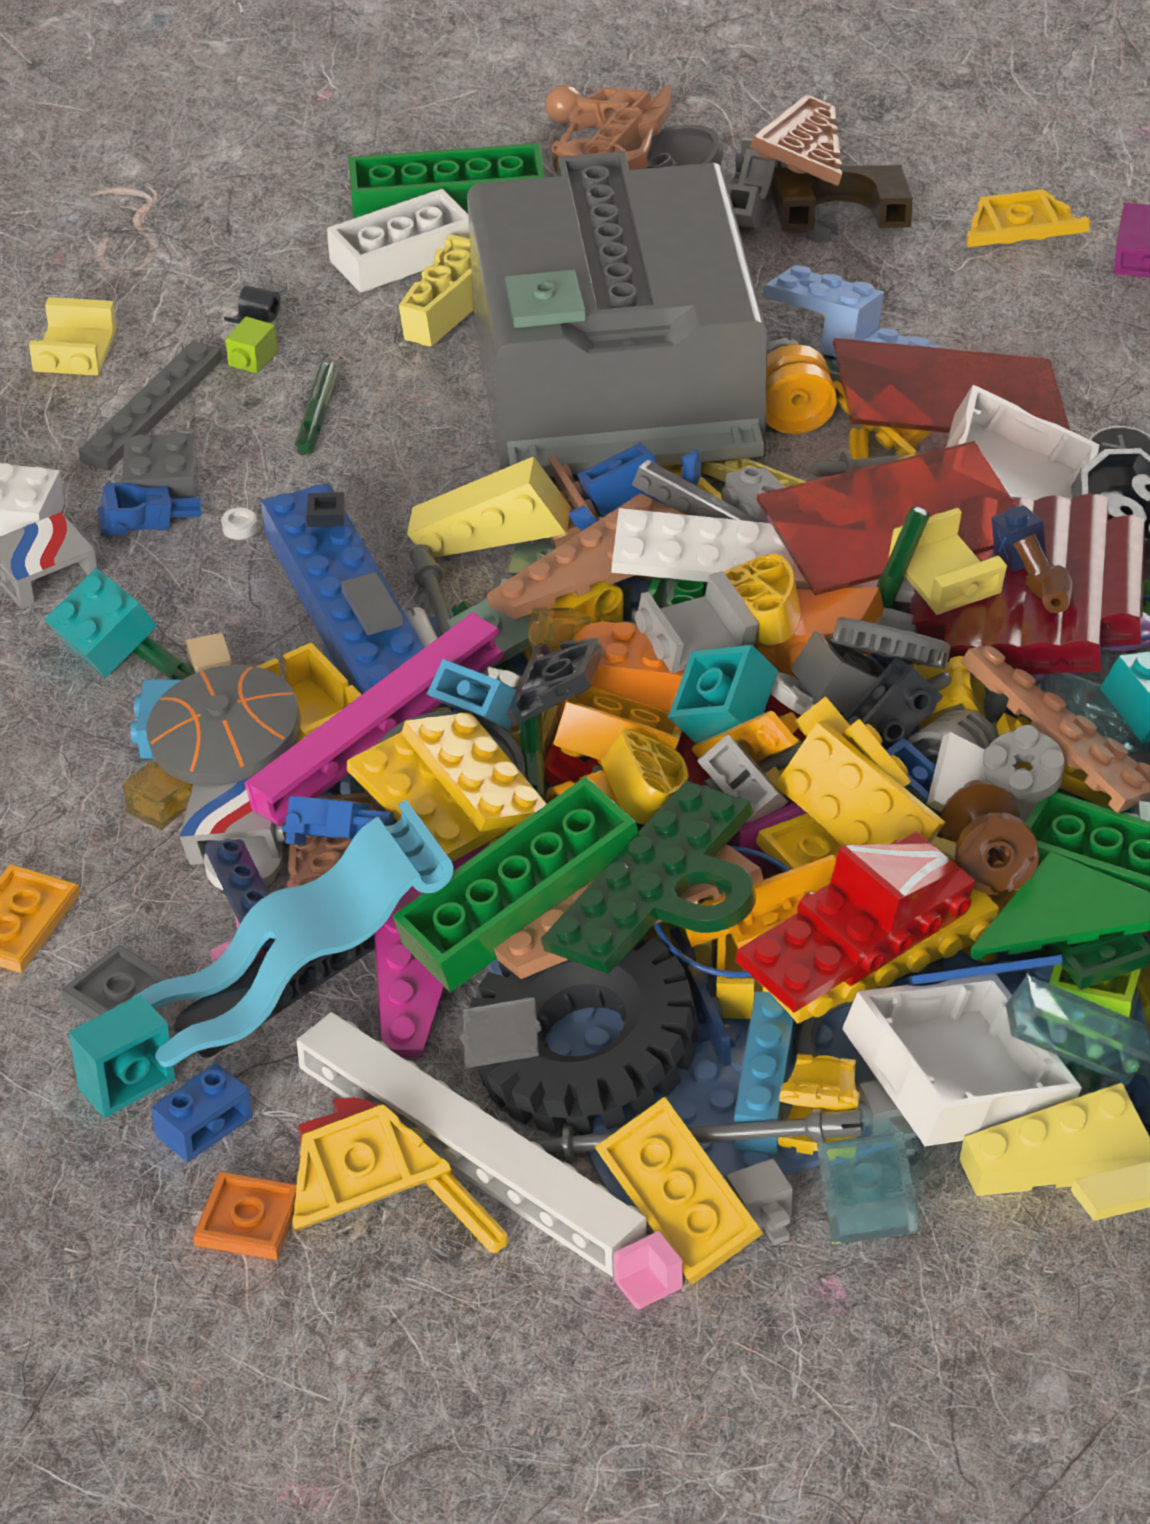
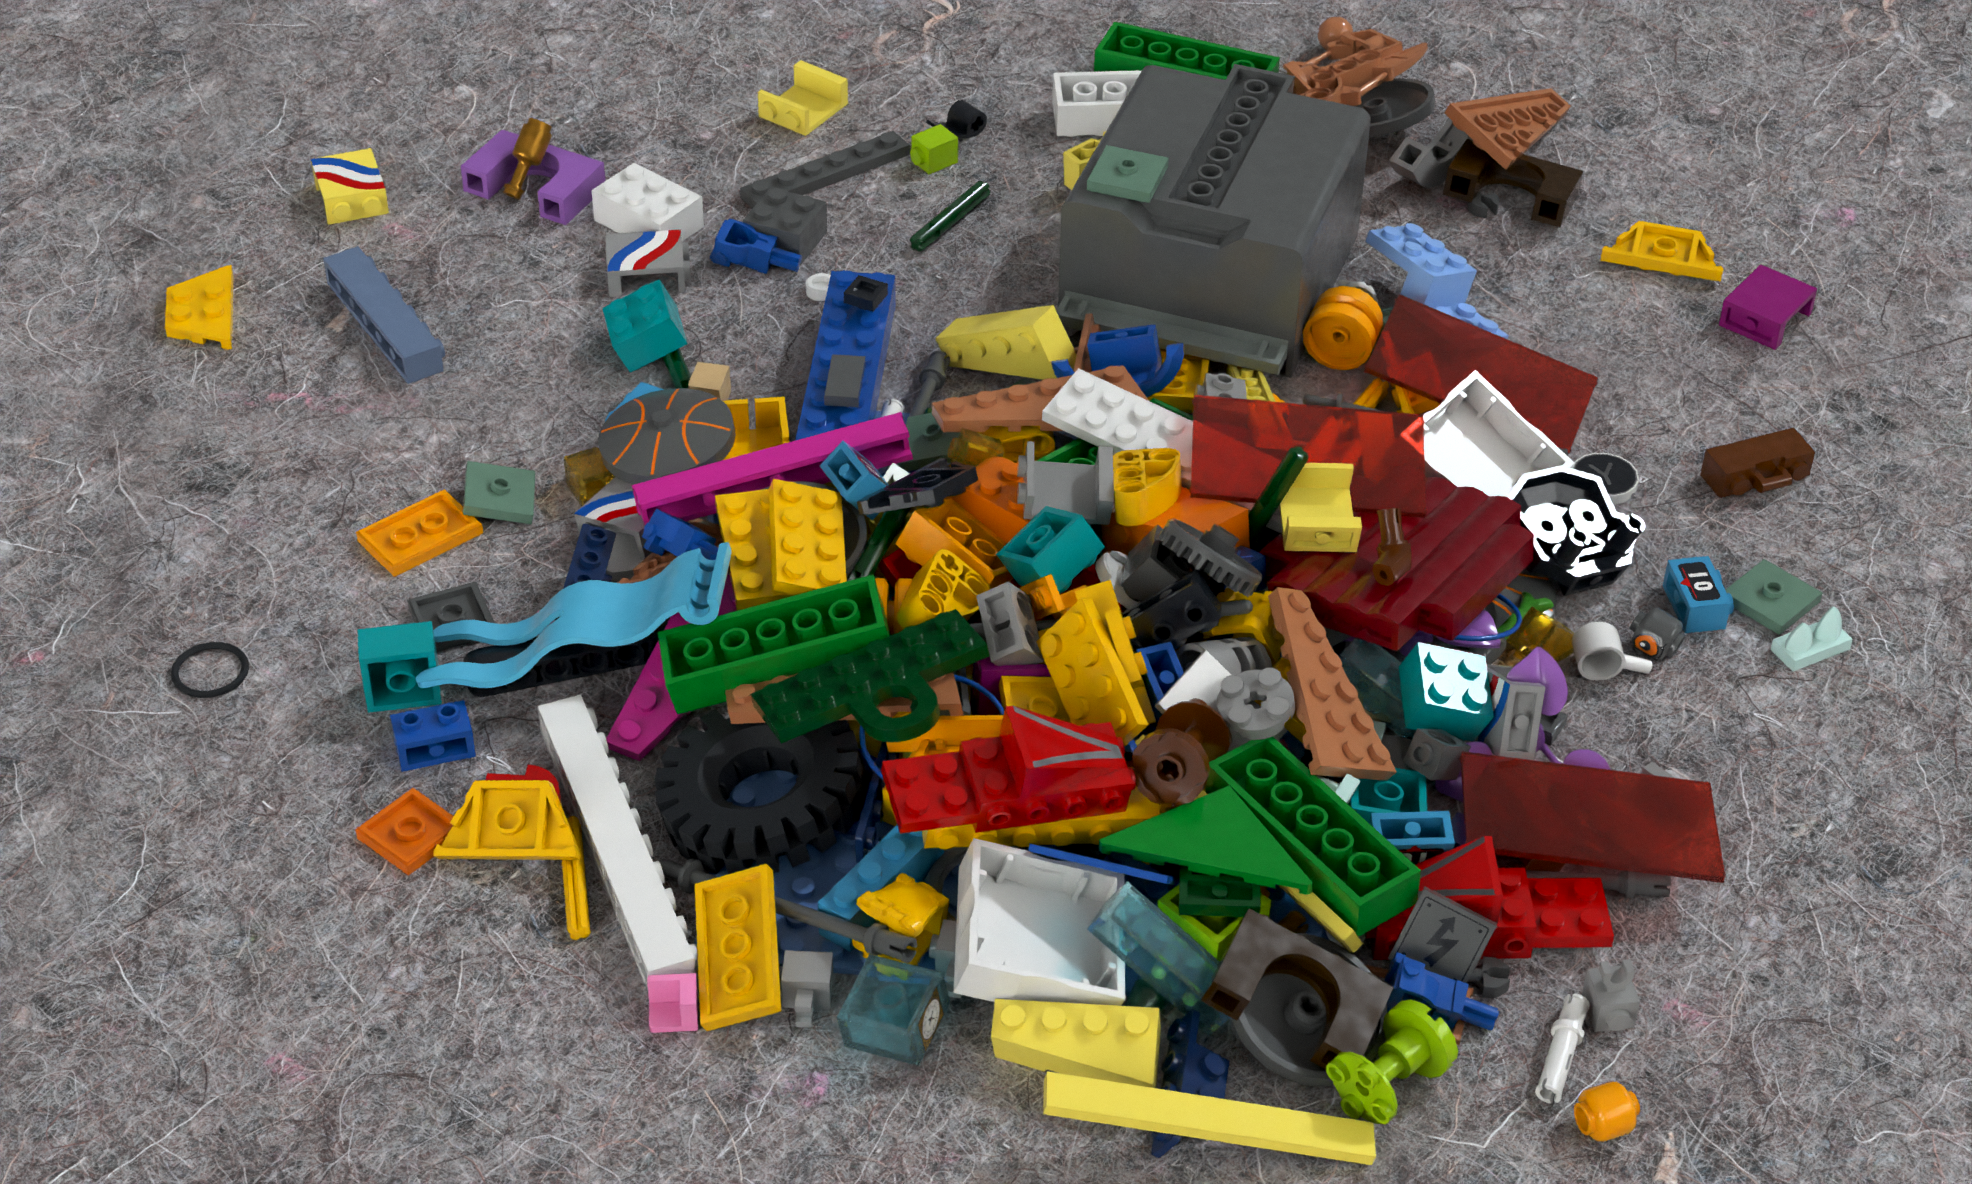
camera: 25 degrees right, 0 degrees up
clear piece [459,997,541,1068] -> none
dark grey piece [632,459,764,523] -> none
dark blue brick [991,505,1046,572] -> none
none -> sand green plate [463,461,535,524]

